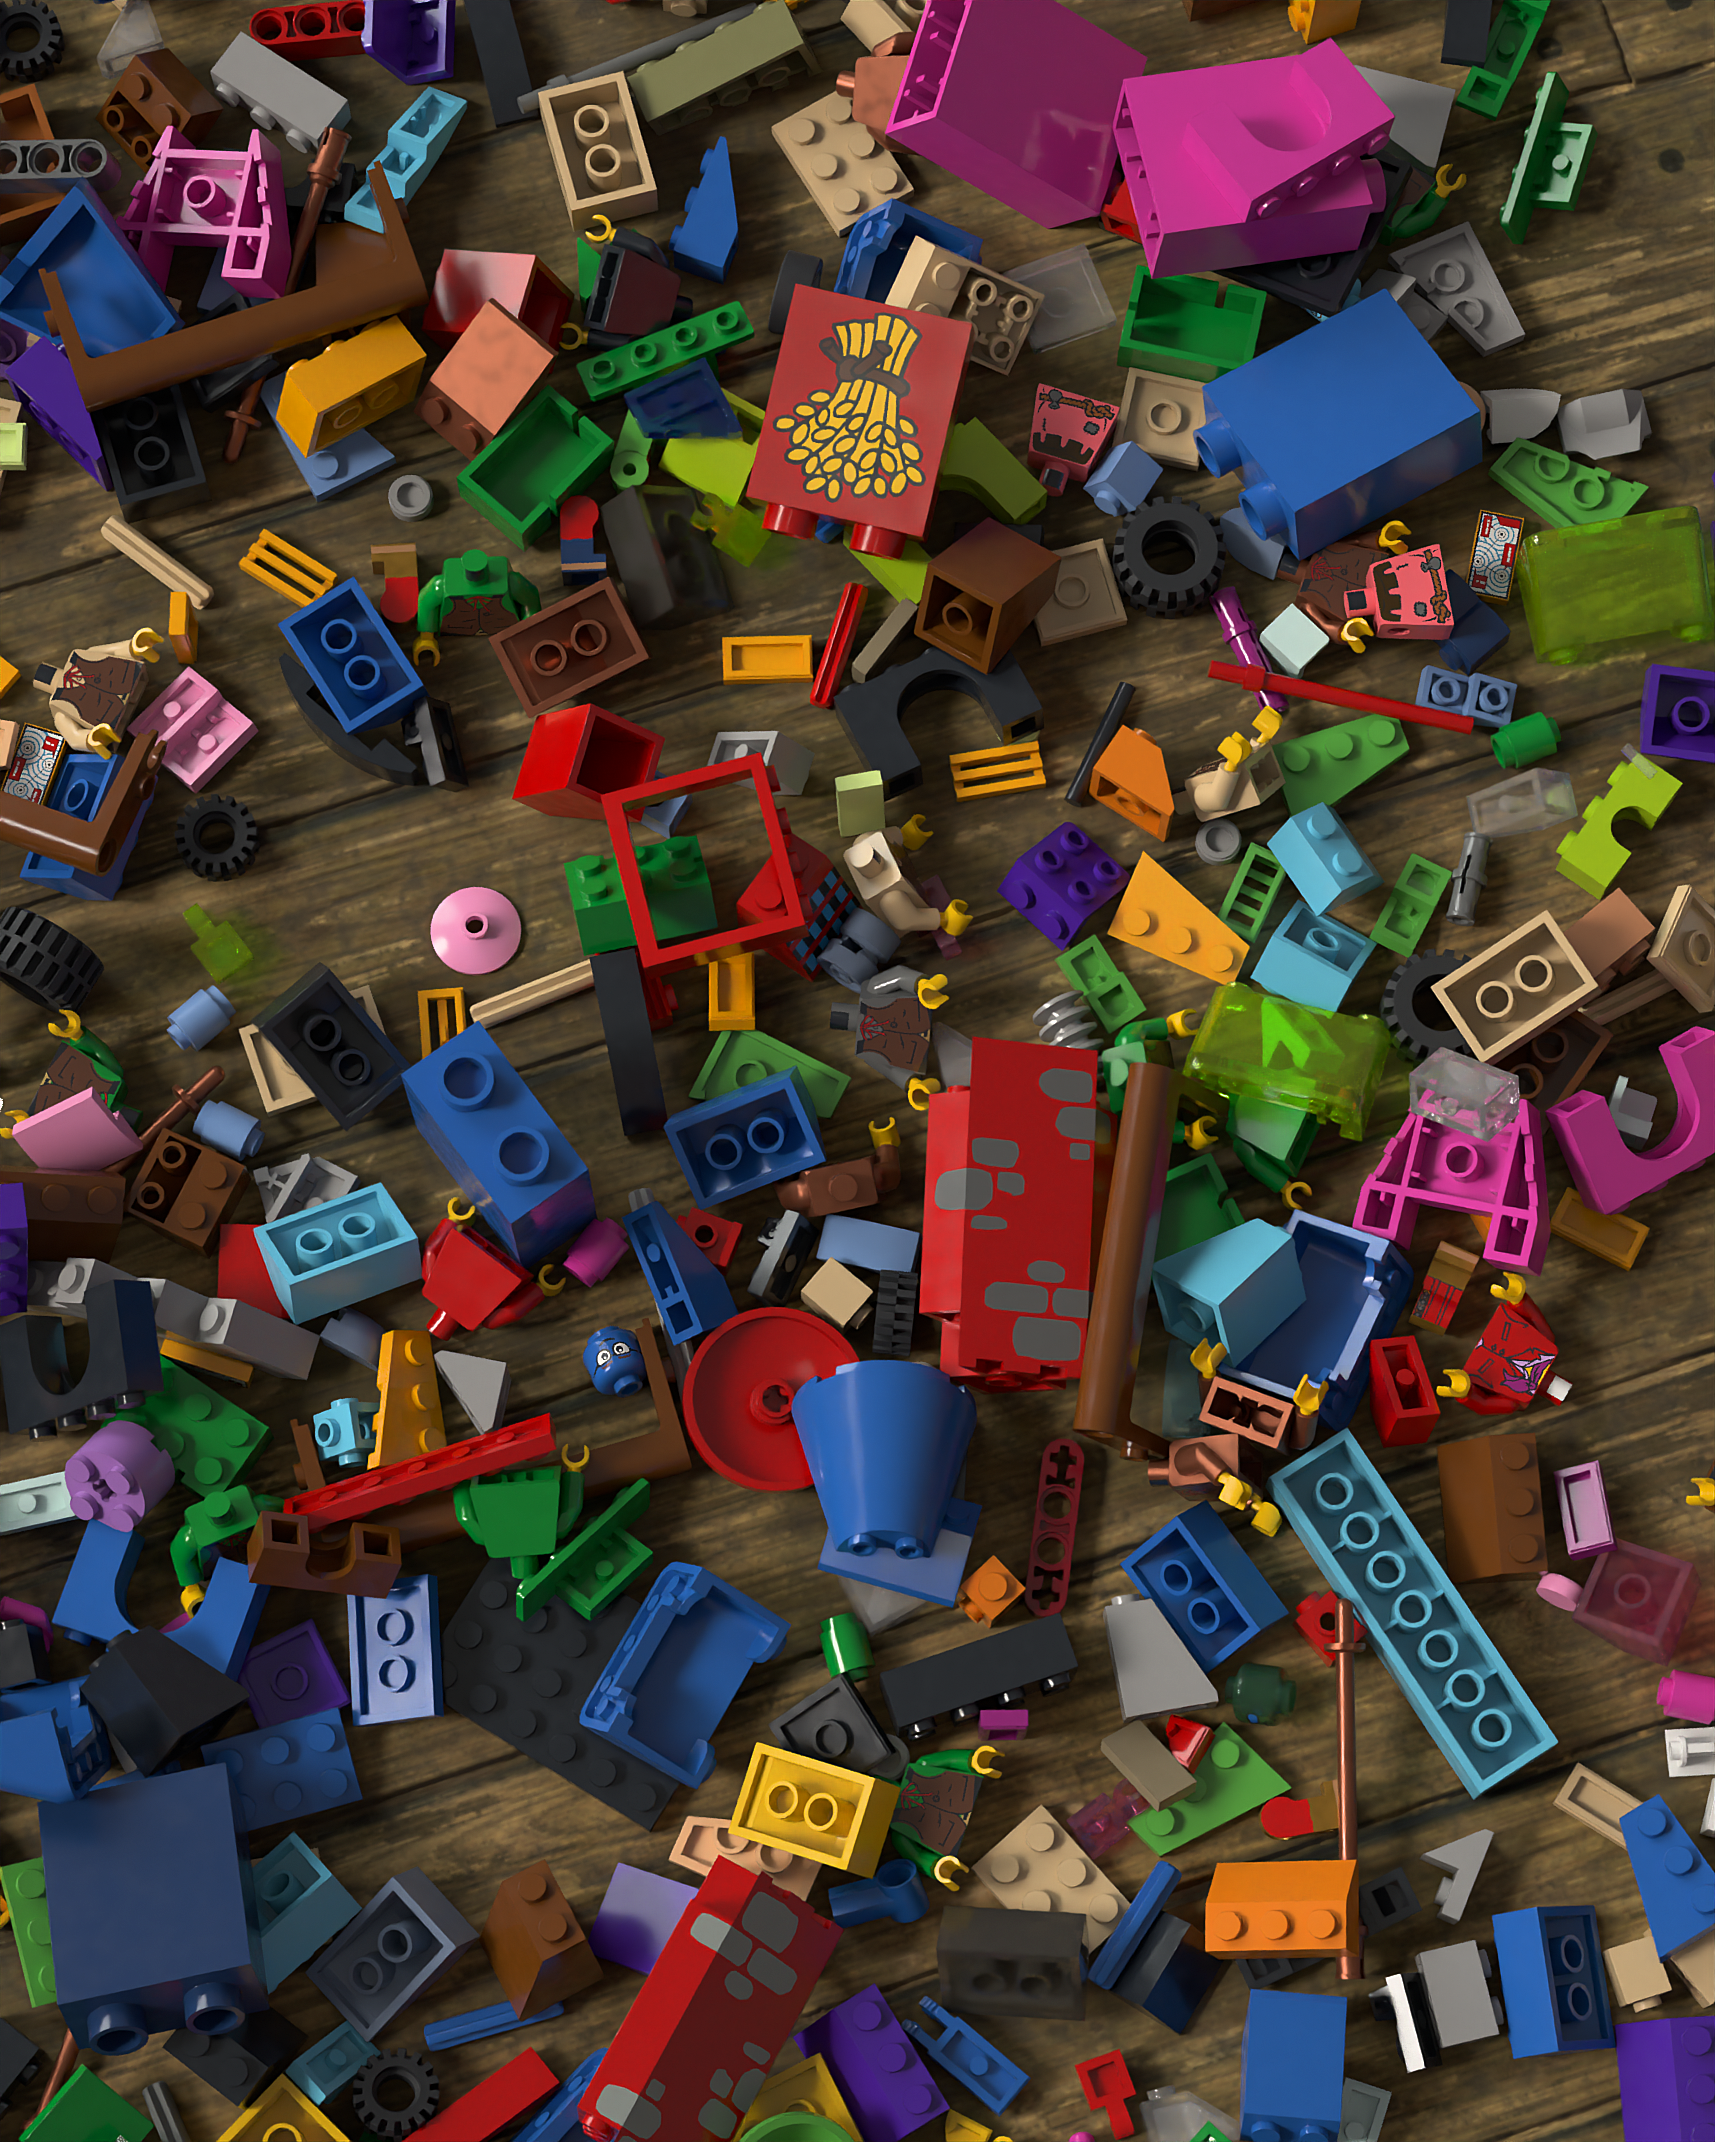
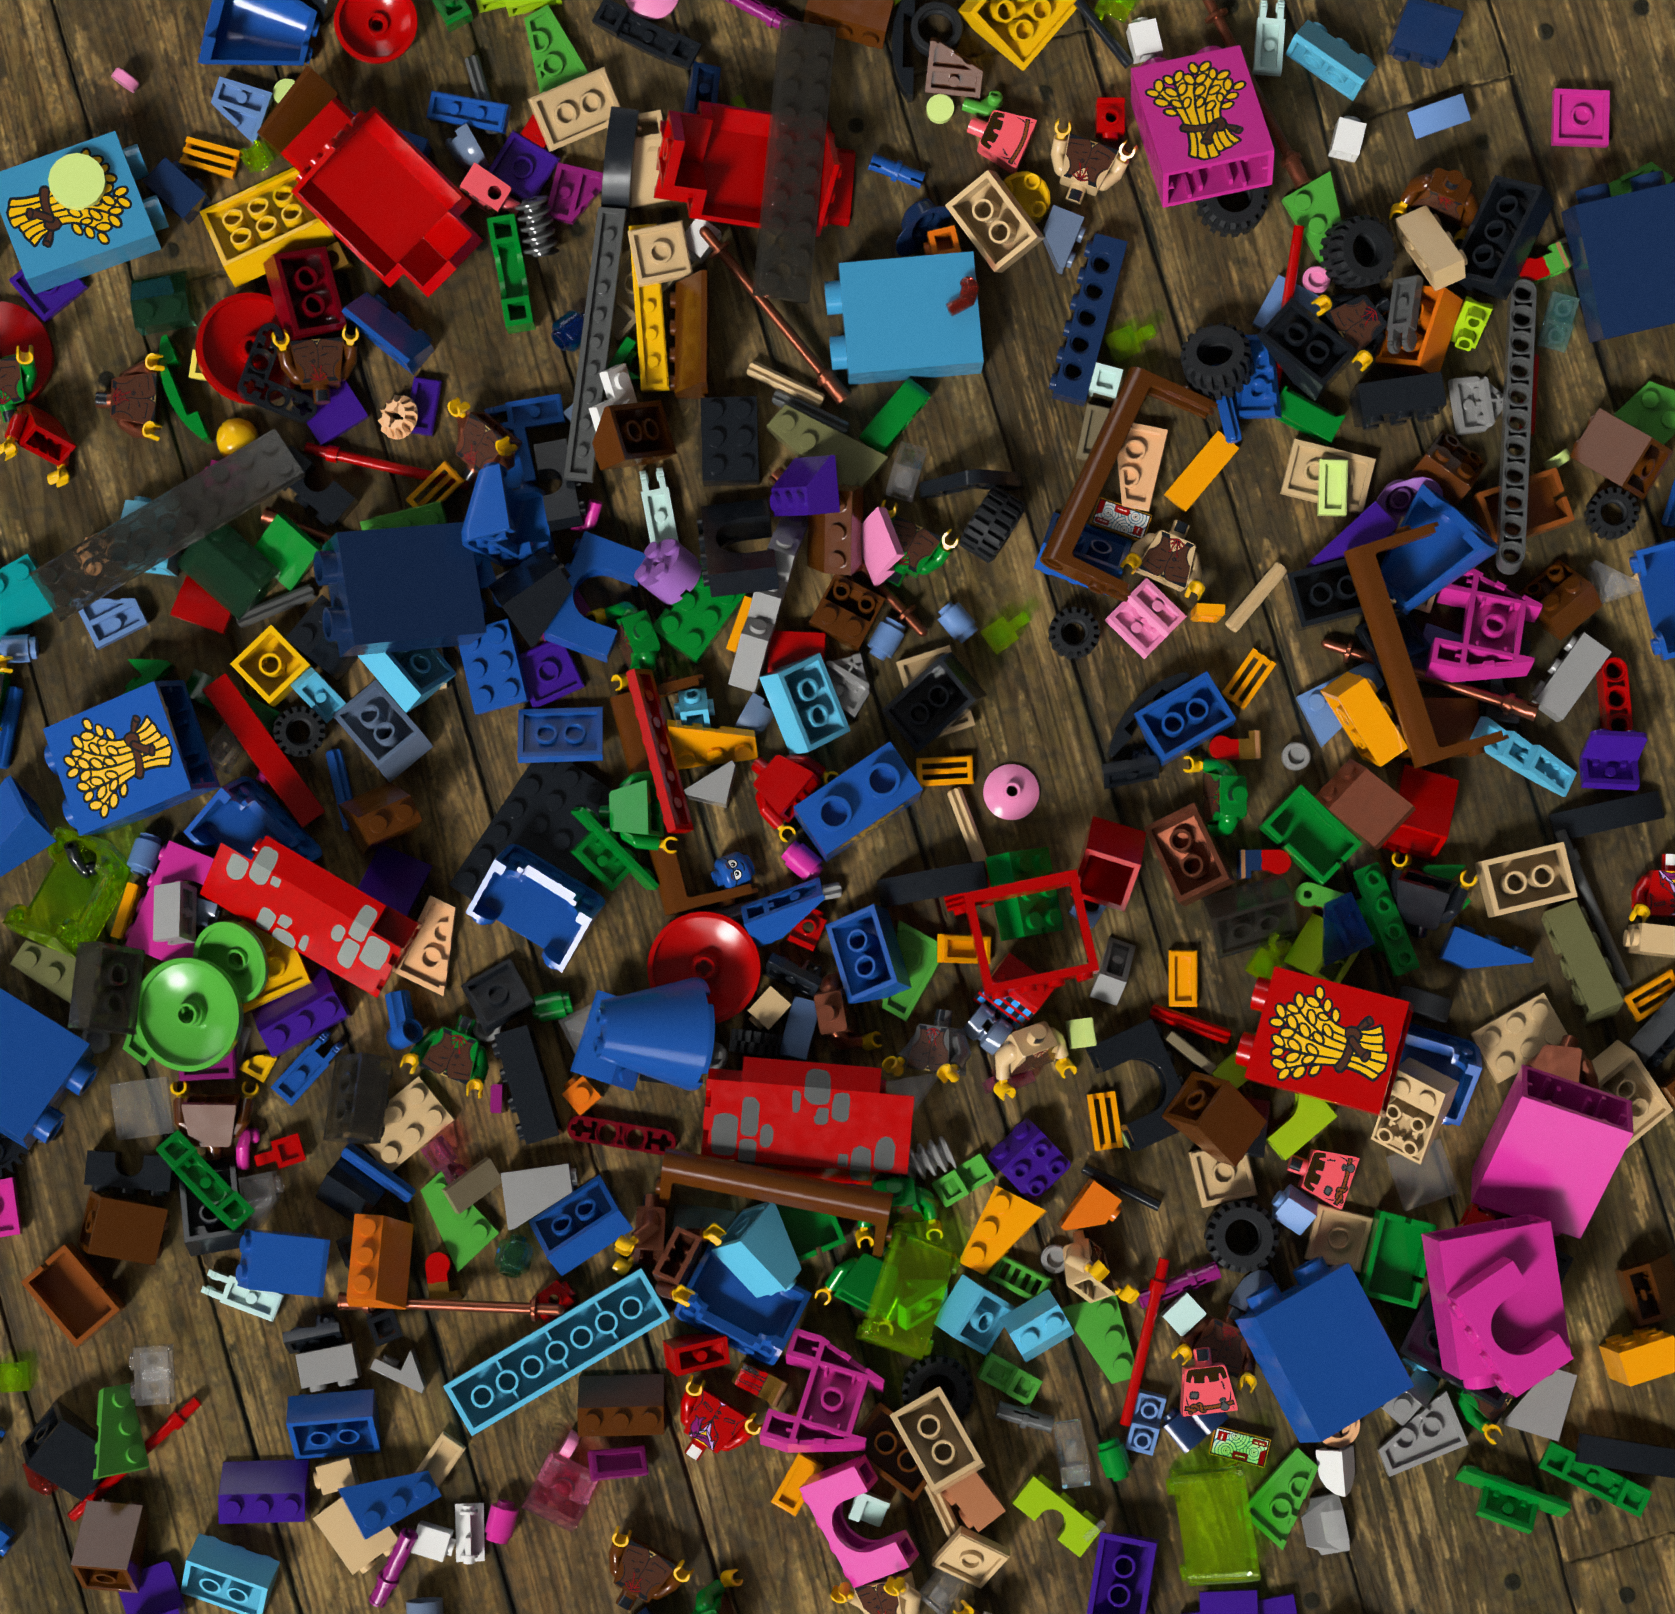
camera: 90 degrees right, 10 degrees up
reddish brown arch [247,1510,402,1599] -> none
yellow slope [728,1742,901,1879] -> none
red tile [1166,1714,1216,1774] -> none
clear brick [1409,1047,1519,1142] -> none

